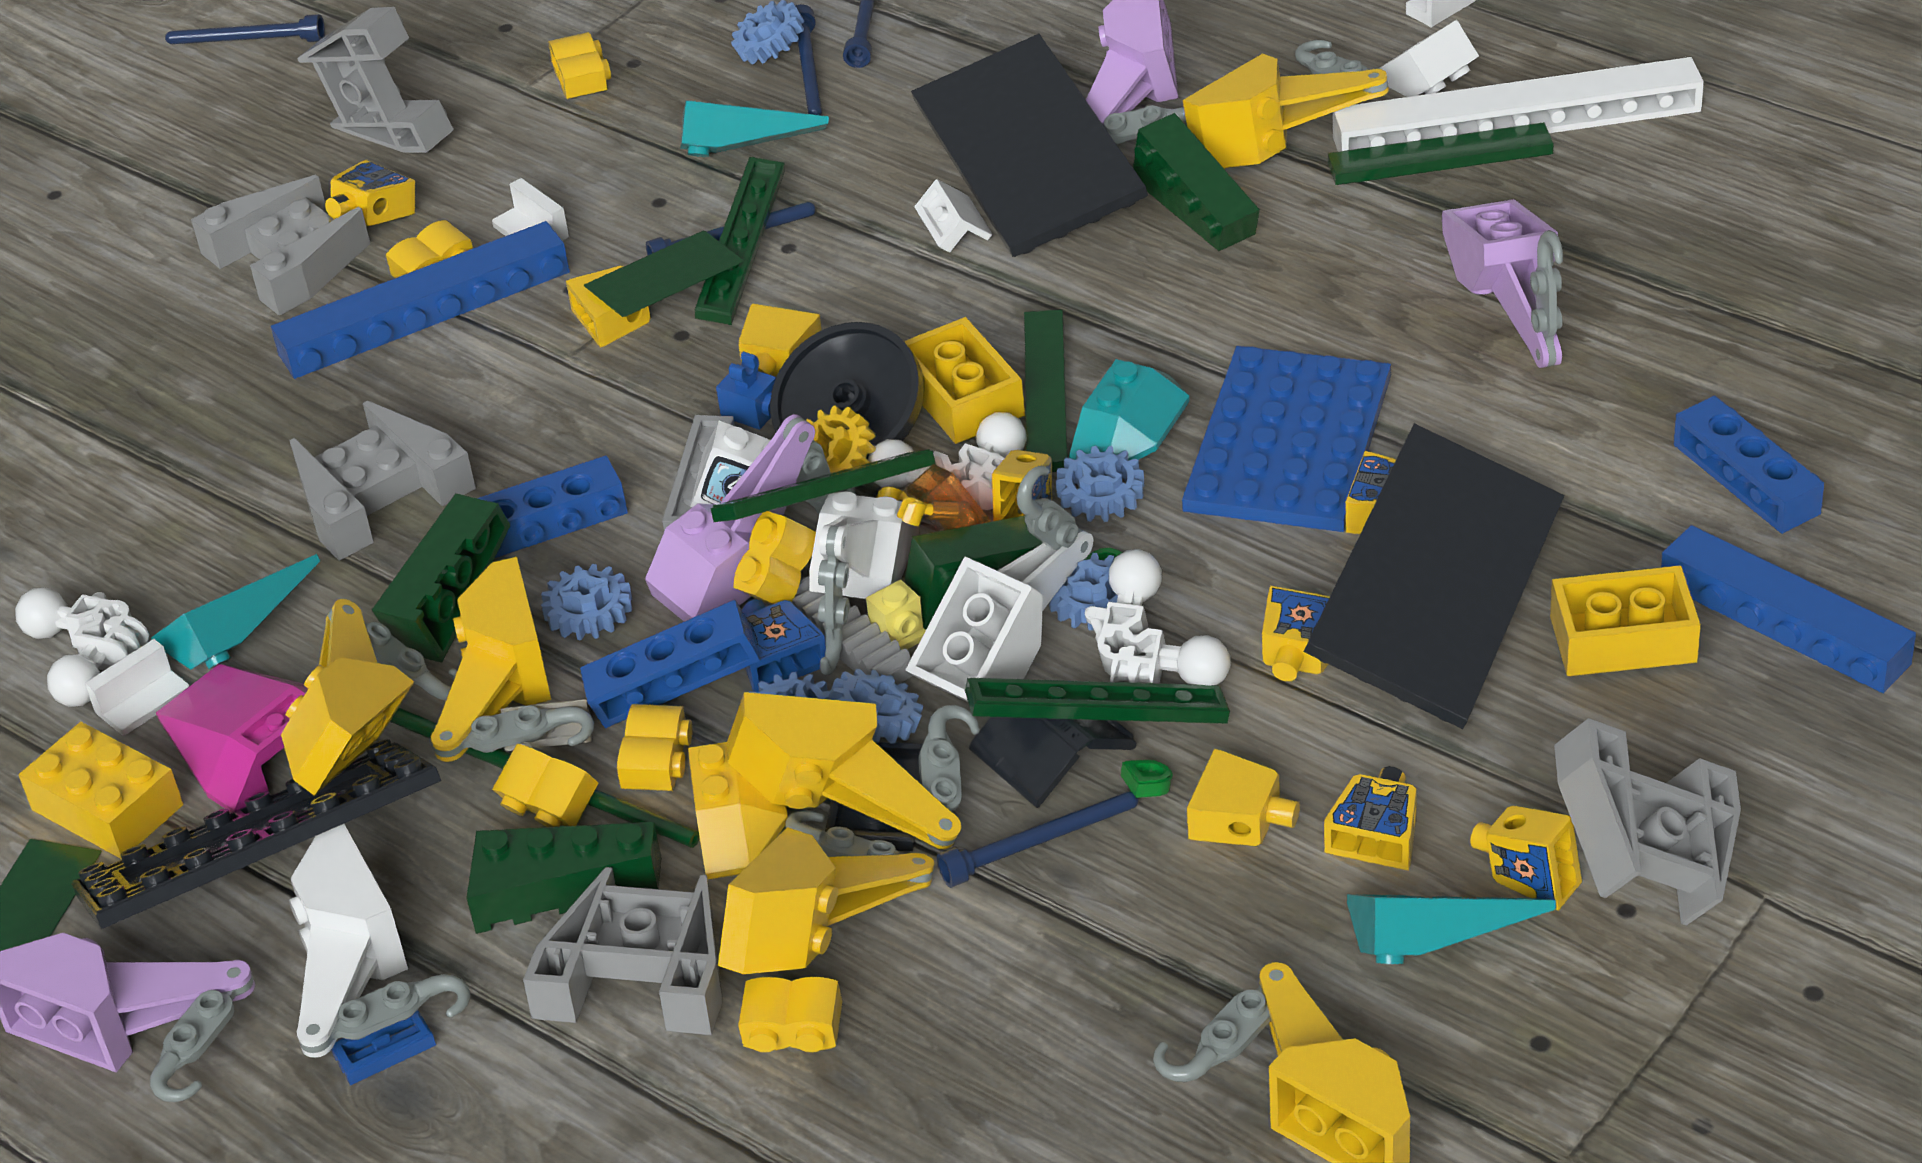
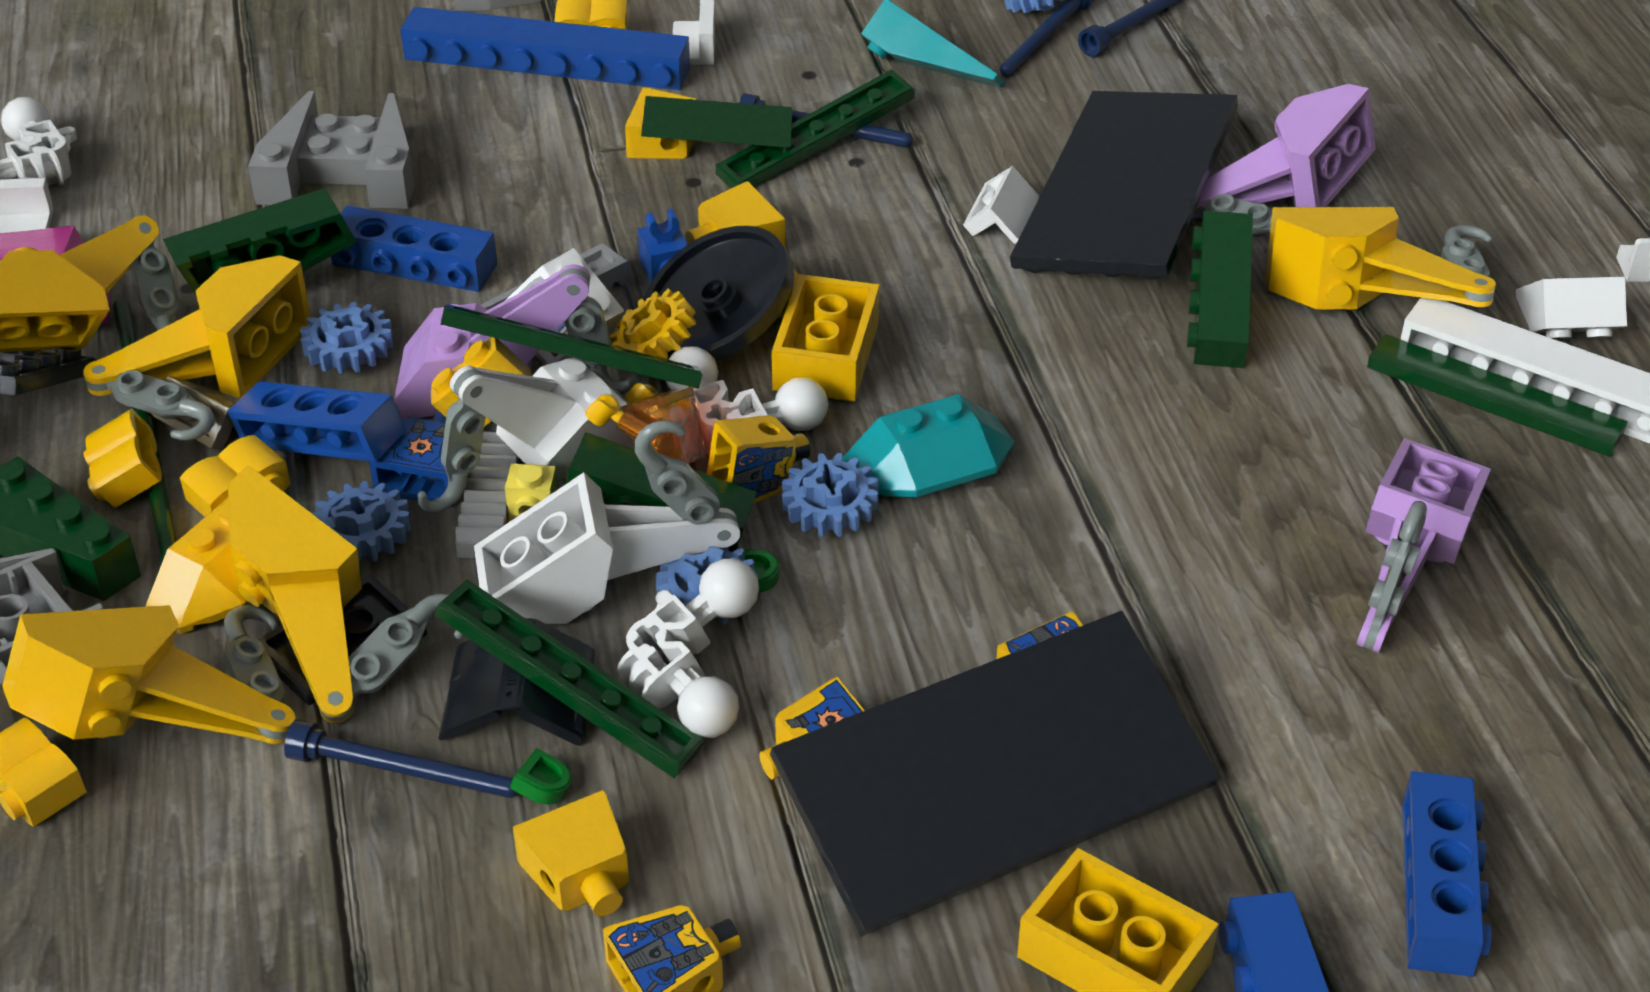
camera: 35 degrees right, 0 degrees up
teal wedge [151,554,320,670] -> none
medium blue gear [829,669,923,743] -> none
dark green tile [1024,310,1067,472] -> none
blue plate [1182,346,1391,532] -> none

